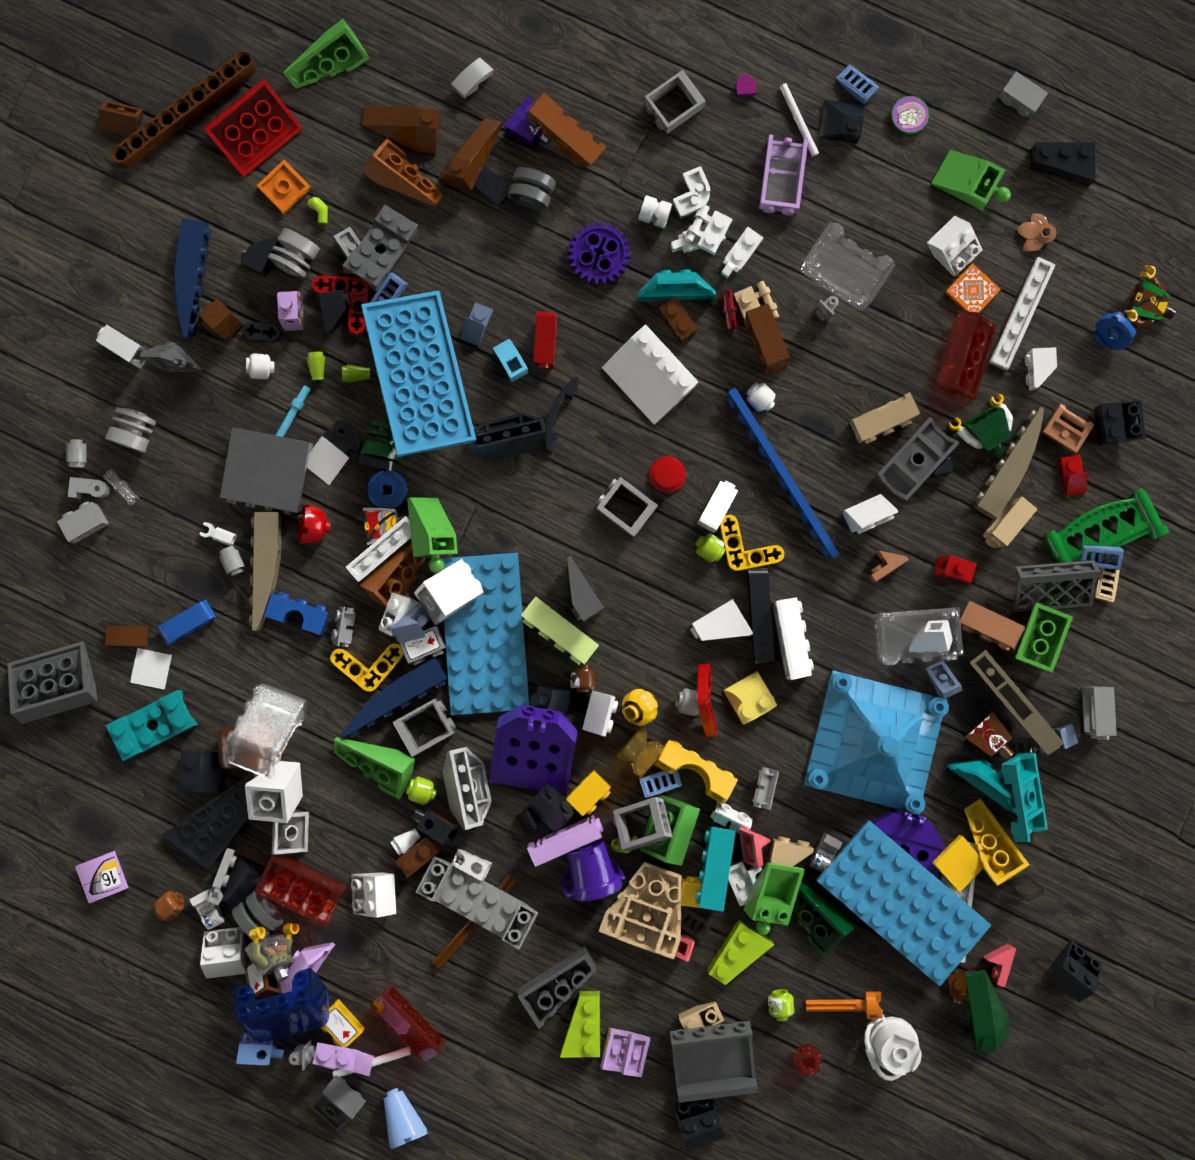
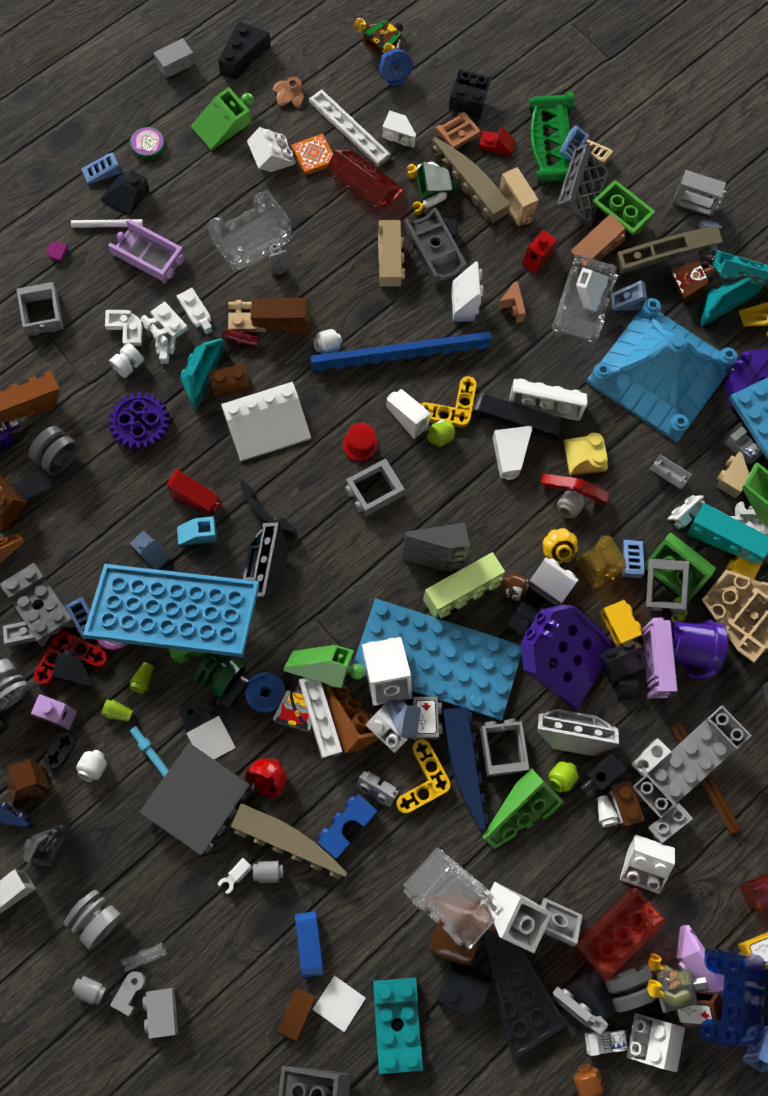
camera: 75 degrees left, 15 degrees down
yellow arch [654,740,738,804] -> none
coral slope [739,827,771,869] -> none
none -> light grey hinge [648,804,693,843]

